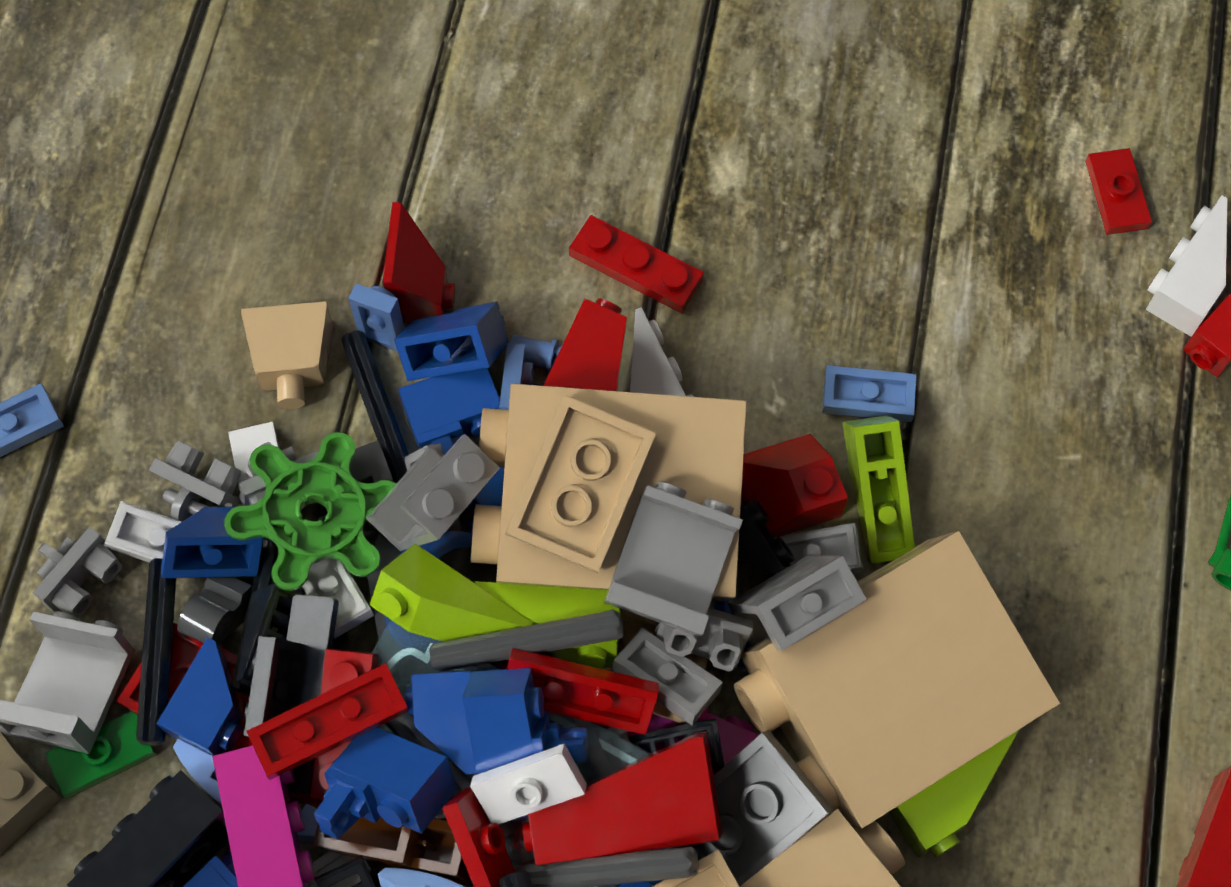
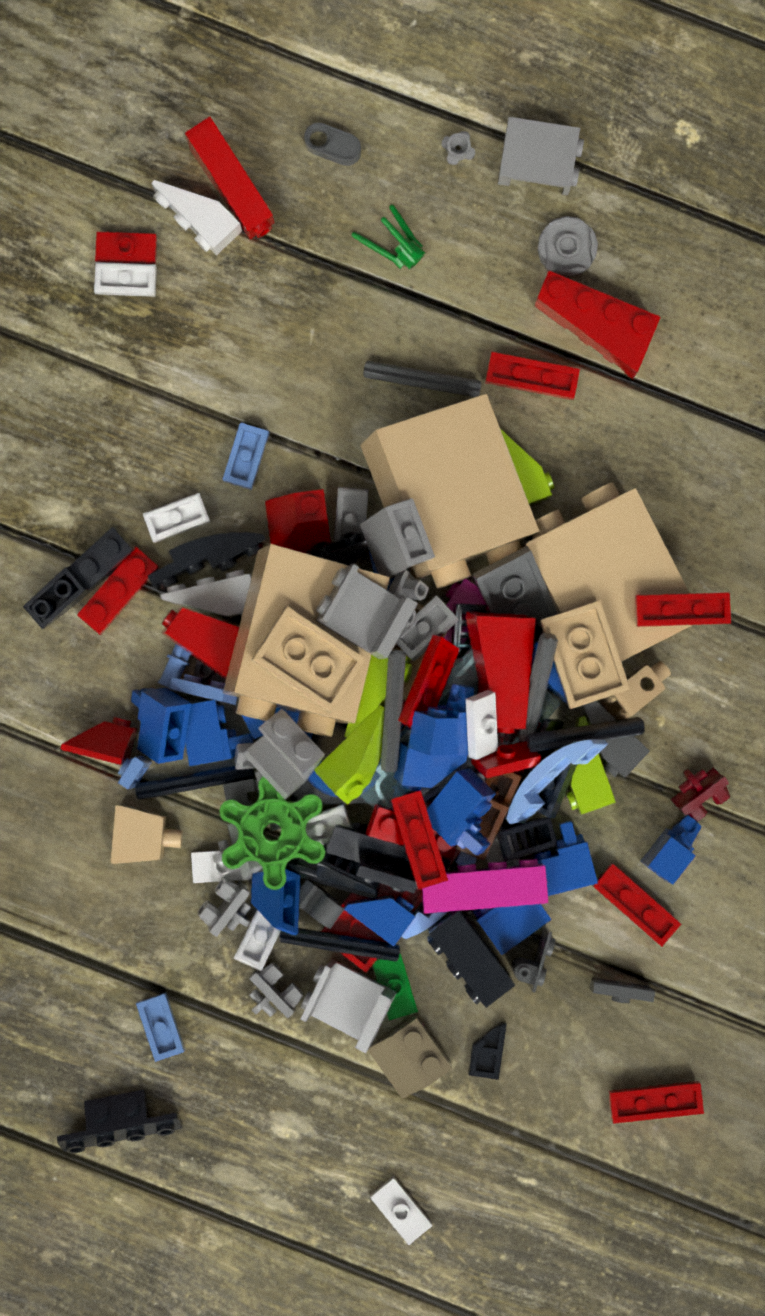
camera: 80 degrees left, 20 degrees up
lime slope [842,415,915,564] -> none
none -> black slope [23,526,135,629]
none -> white plate [94,262,157,297]
none -> white plate [143,493,210,543]
none -> black slope [147,532,267,590]
none -> dark grey axle [363,361,482,397]
none -> red plate [485,352,580,400]

